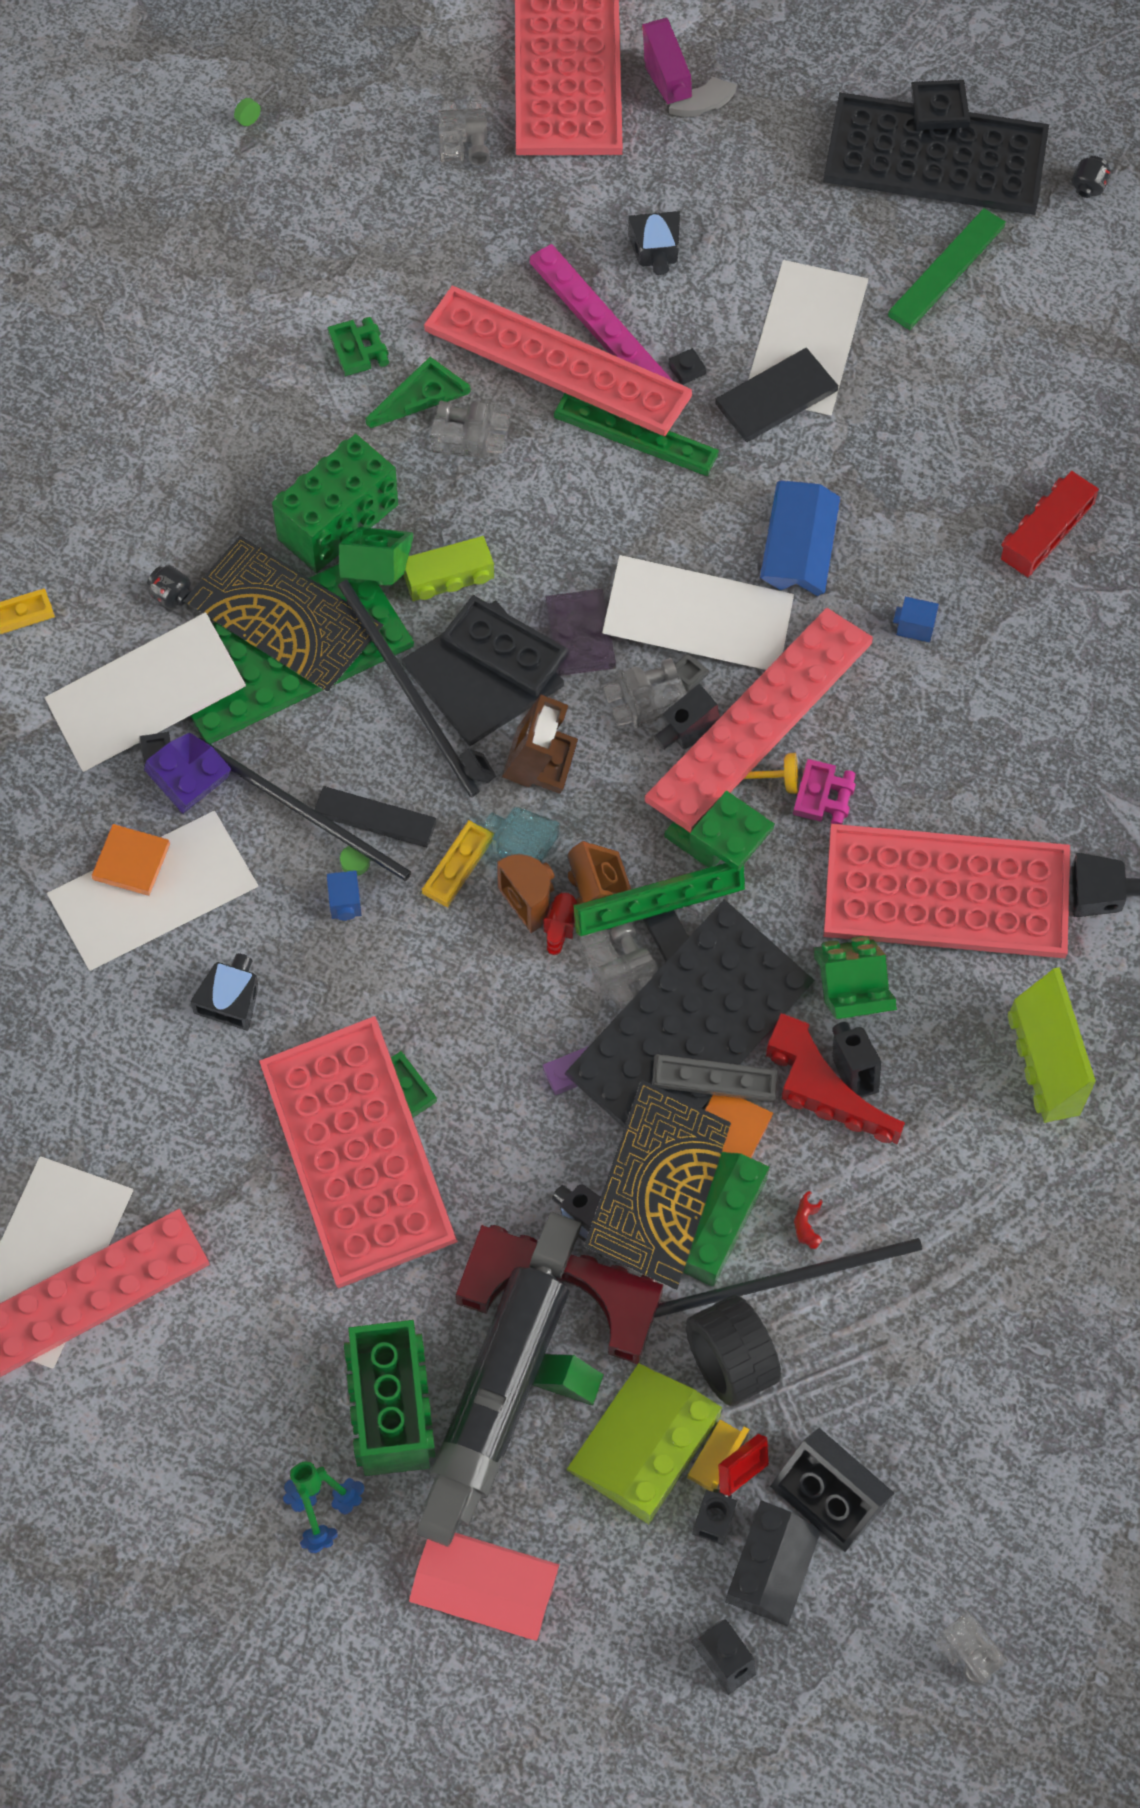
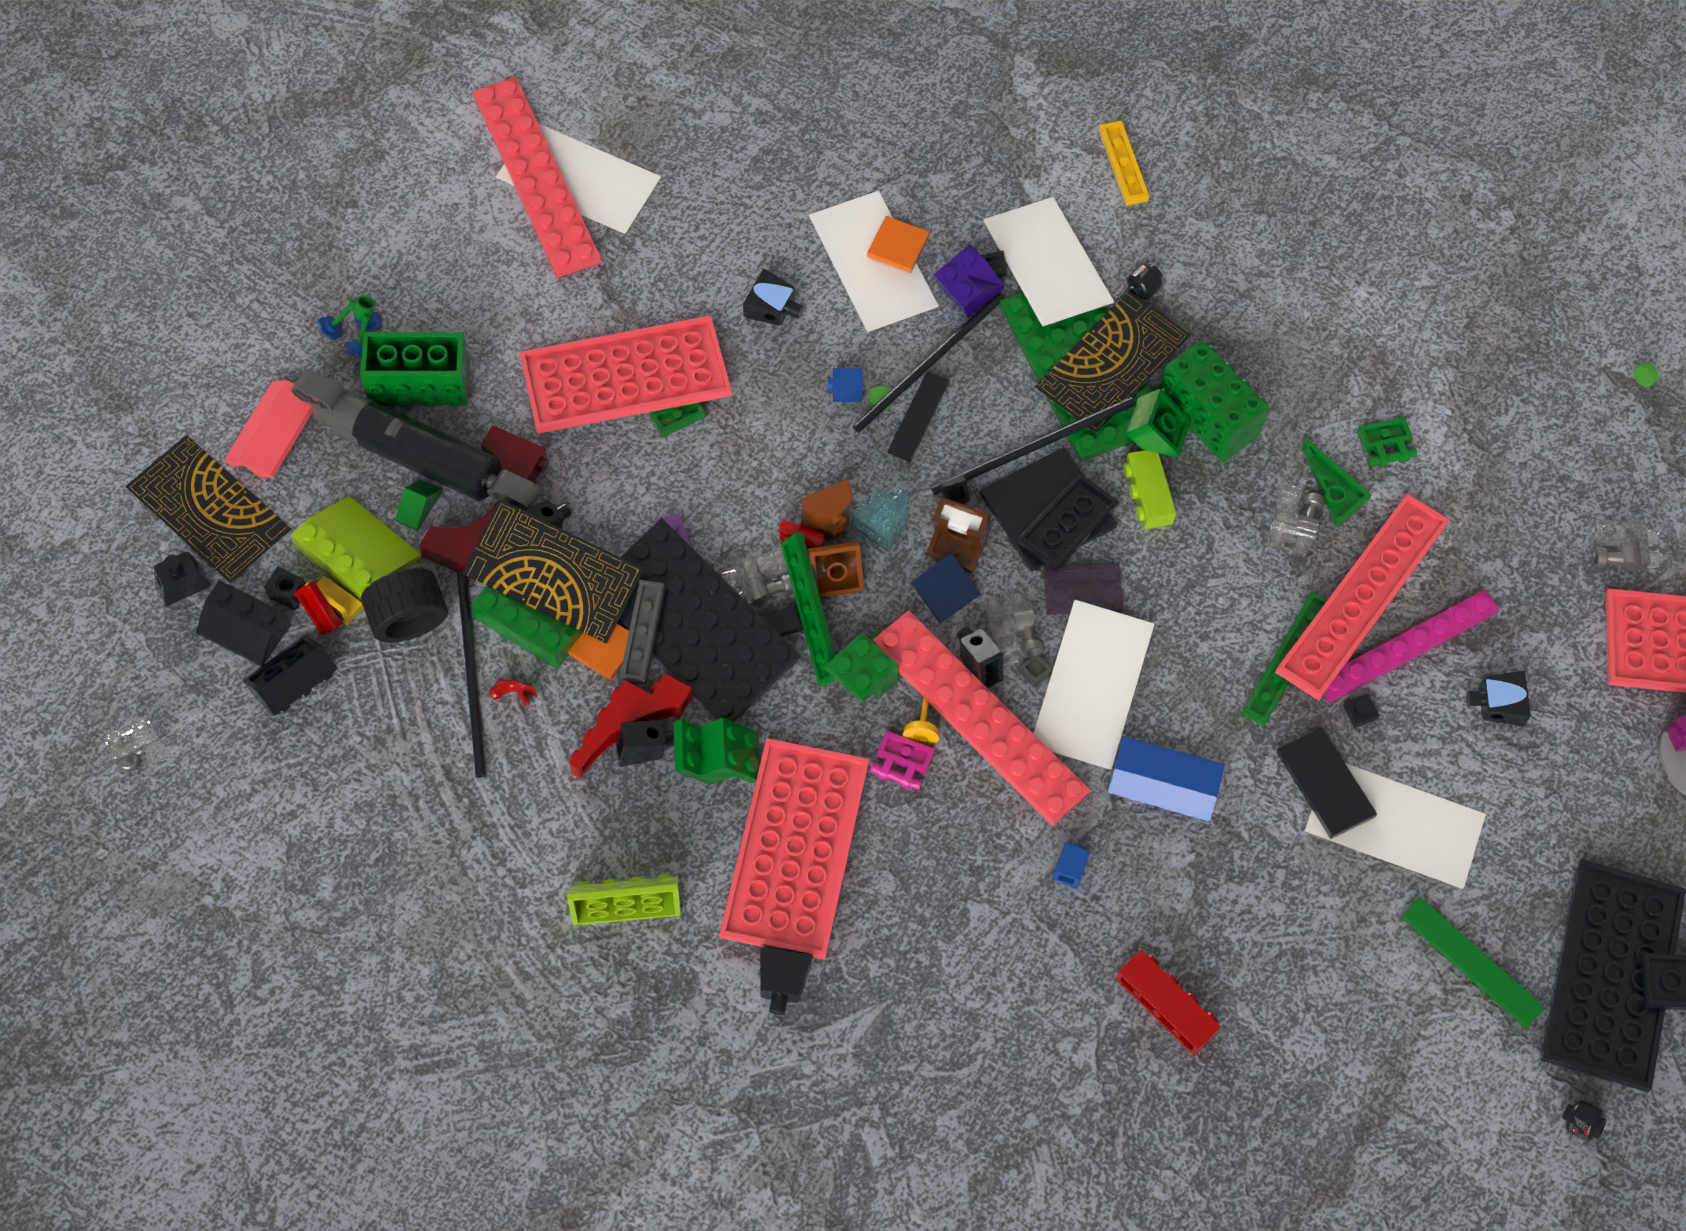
camera: 95 degrees right, 0 degrees up
yellow tile [422,820,494,908] -> none
none -> black sticker [125,435,291,583]
none -> dark blue tile [910,553,981,624]

